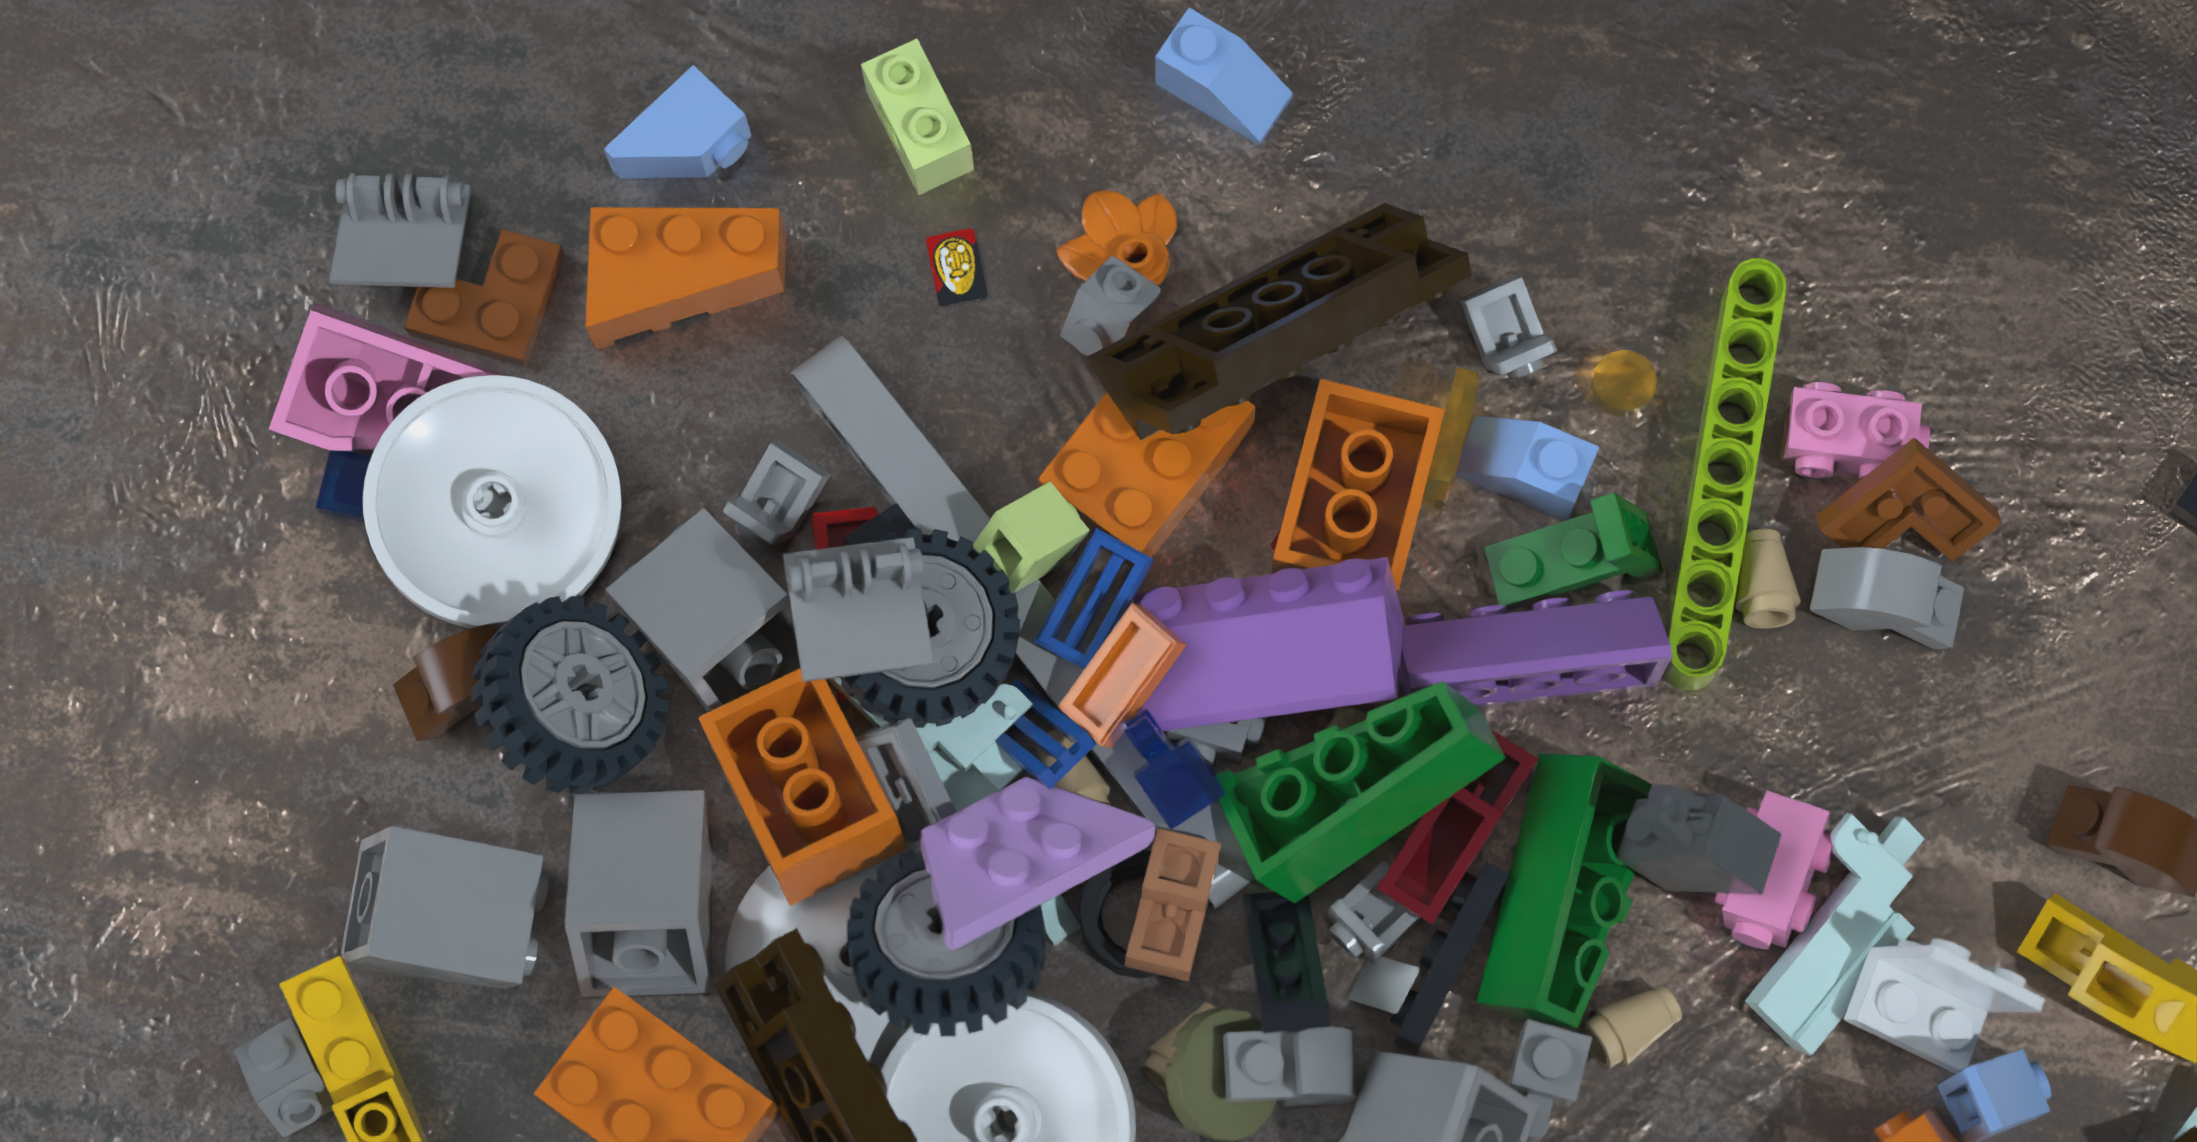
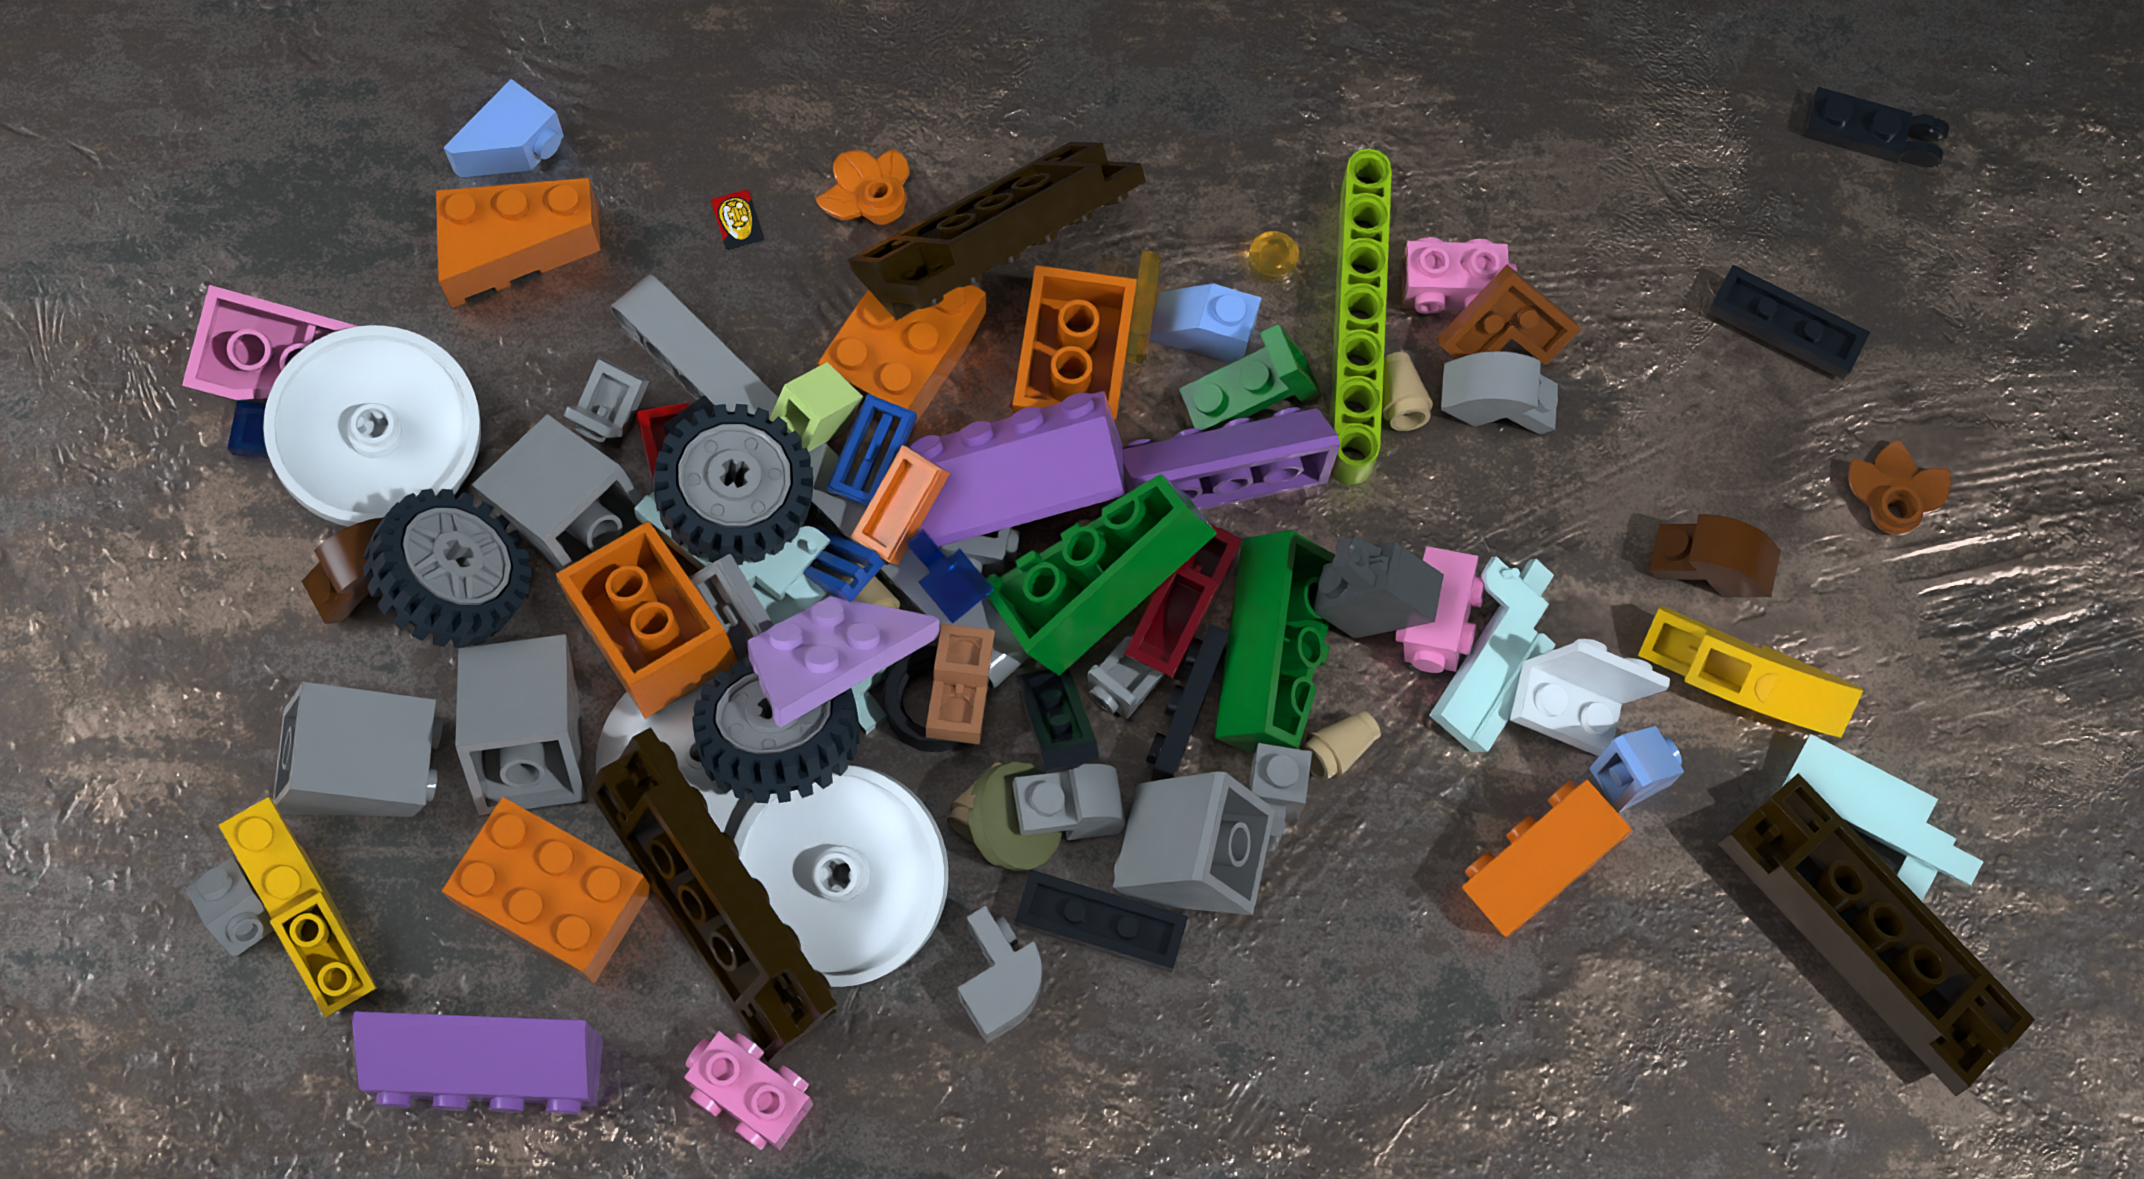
camera: 15 degrees left, 5 degrees down
light grey hinge [329,172,471,288] -> none
dark orange plate [404,229,564,367] -> none
light grey hinge [783,537,934,682] -> none
yellowish green brick [861,39,974,195] -> none
light grey bracket [1060,256,1161,356] -> none
light blue slope [1155,8,1293,146] -> none
white sticker [1348,956,1420,1014] -> none
light grey bracket [1459,274,1557,379] -> none

